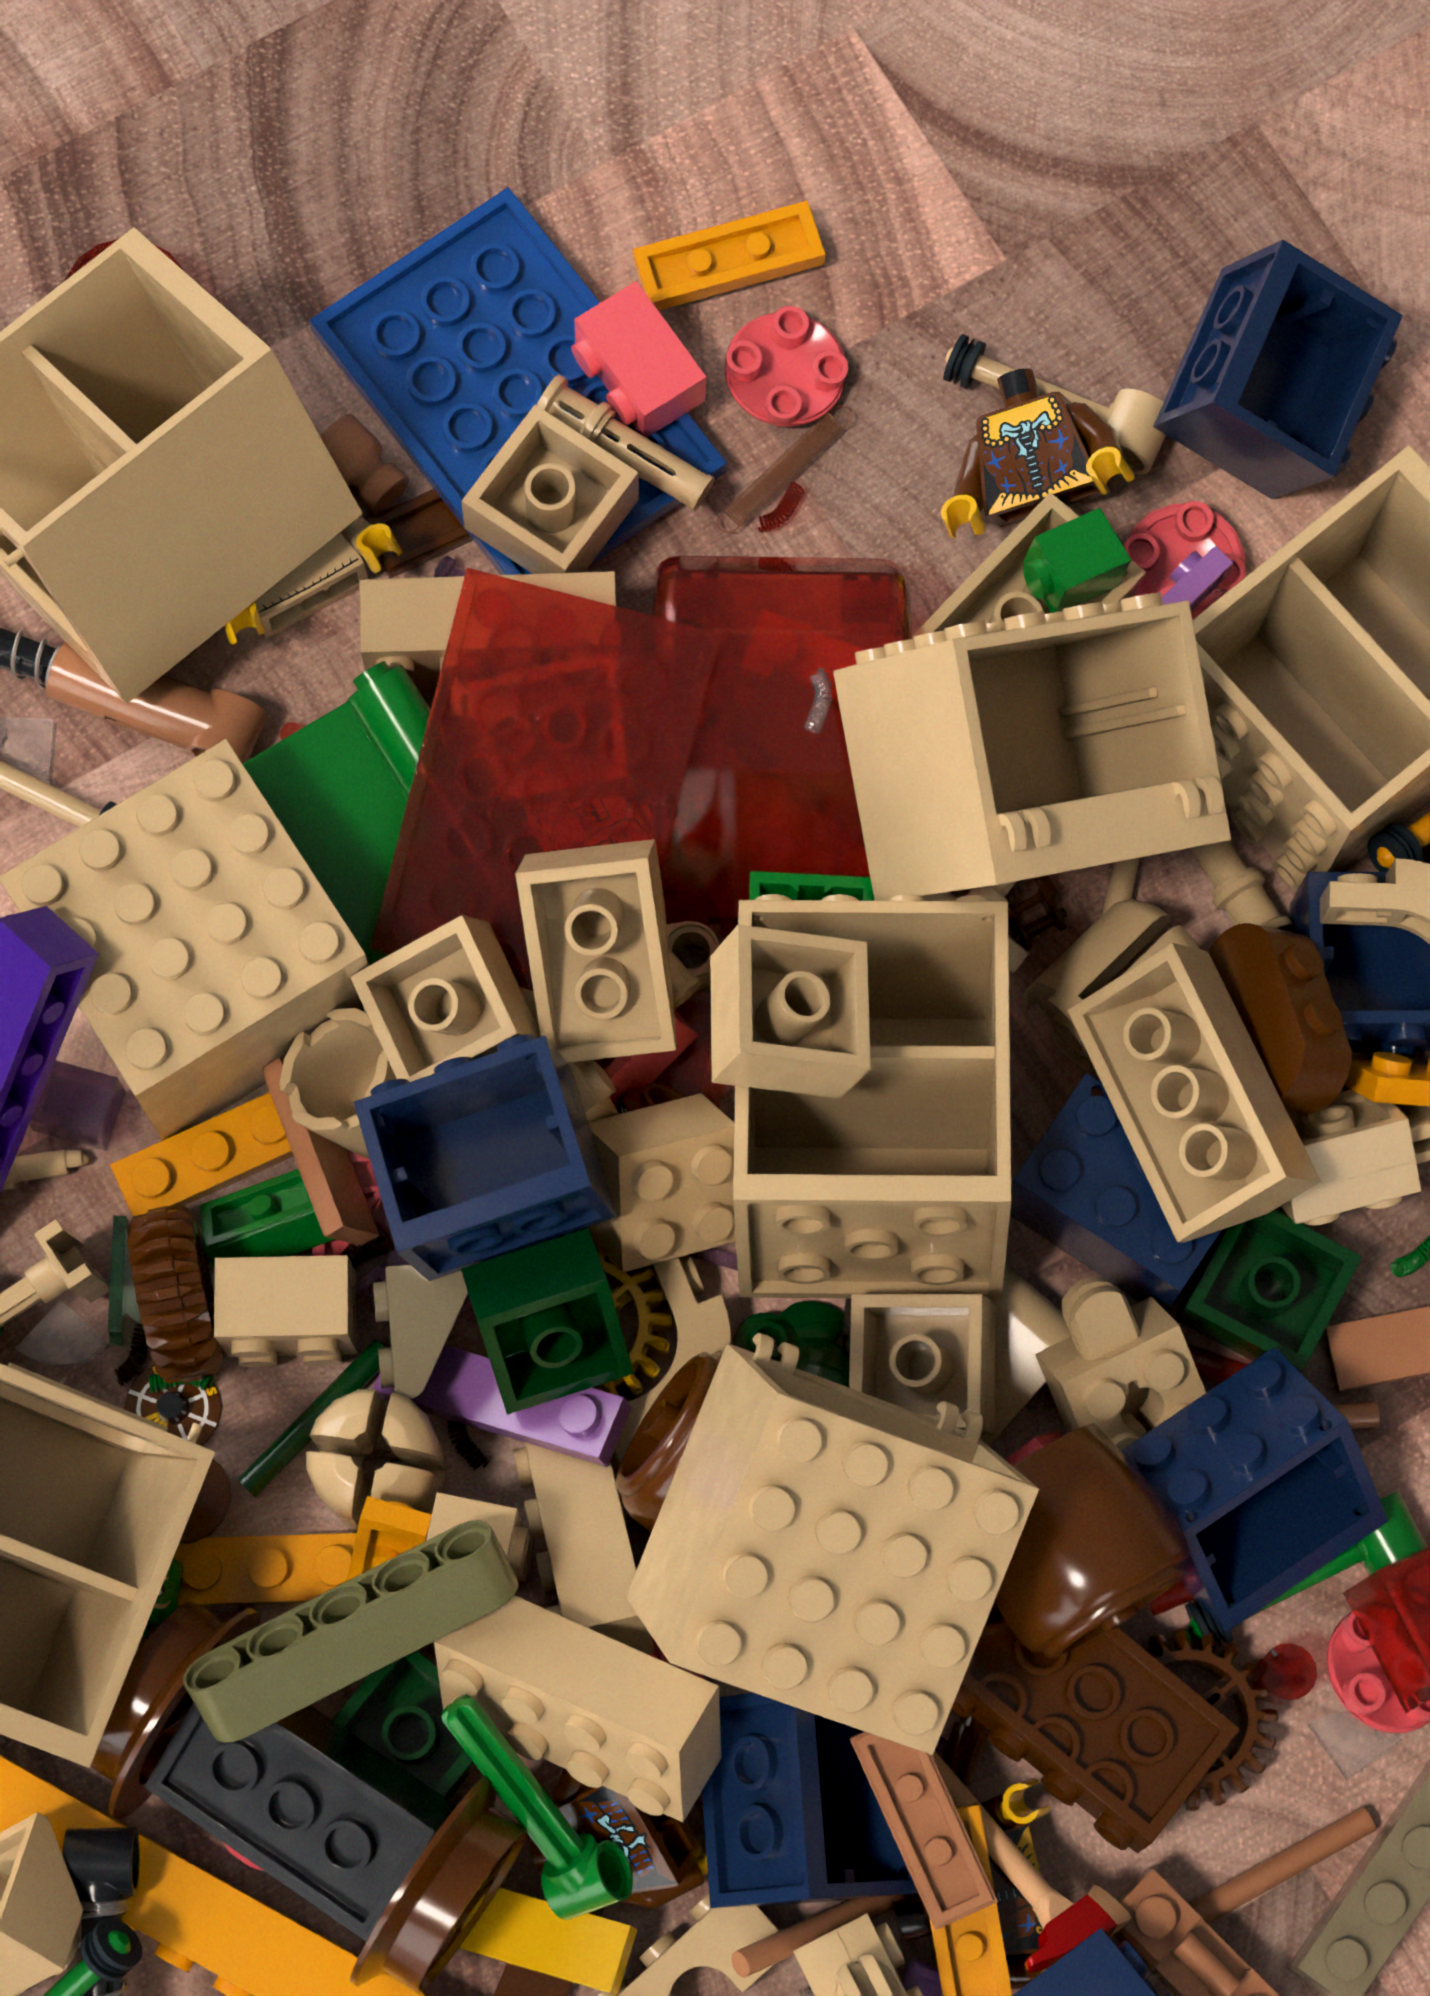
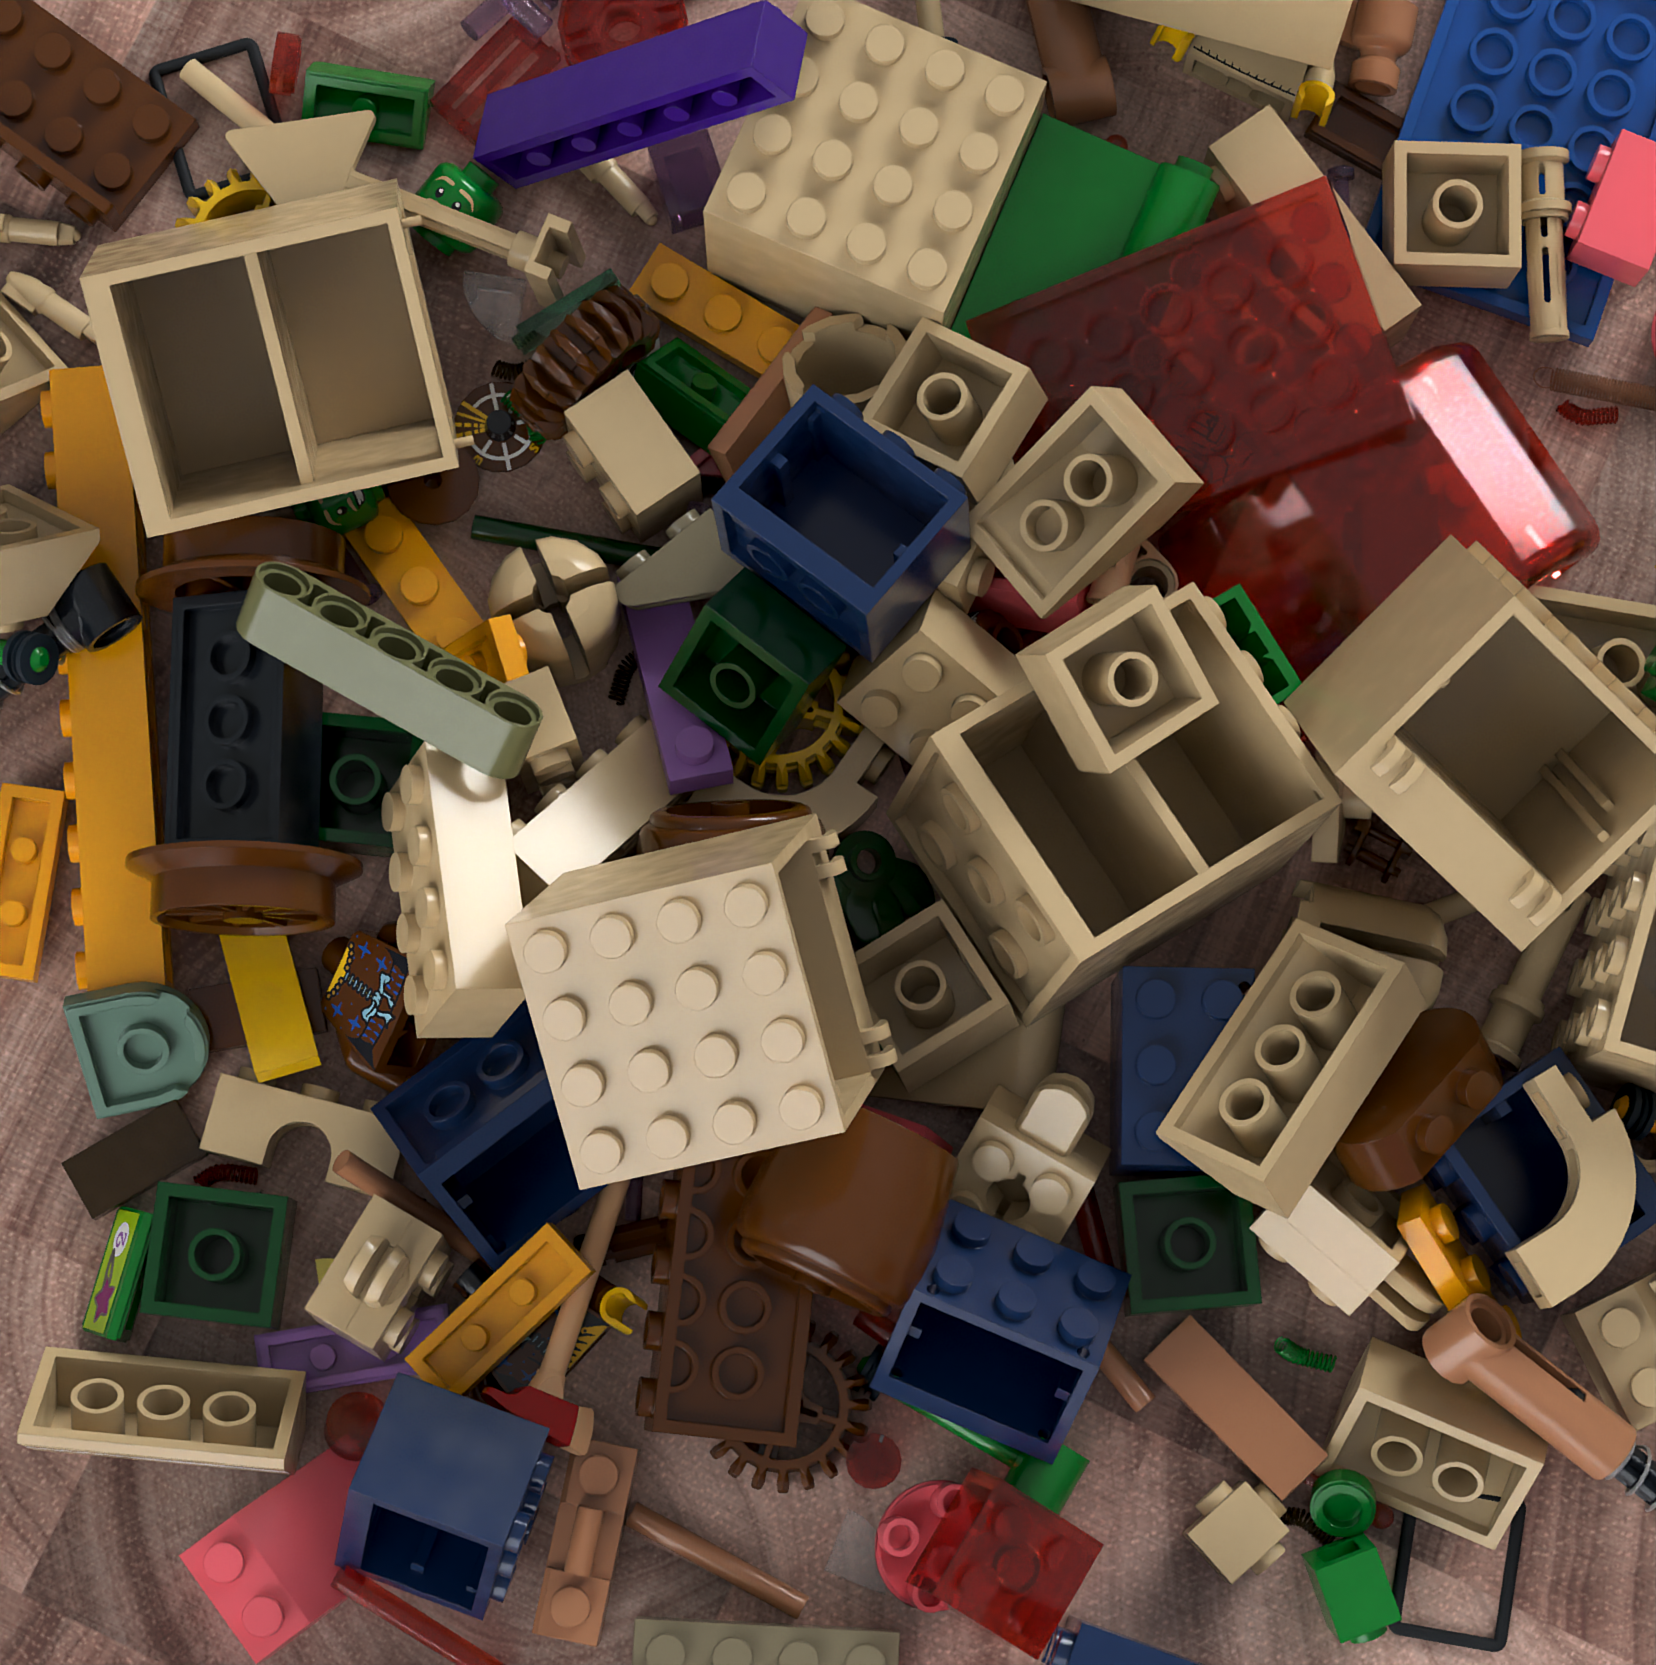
camera: 55 degrees right, 5 degrees up
green axle [441,1694,633,1920] -> none
clear leg [803,668,833,733] -> none
nougat tile [850,1731,998,1930] -> none

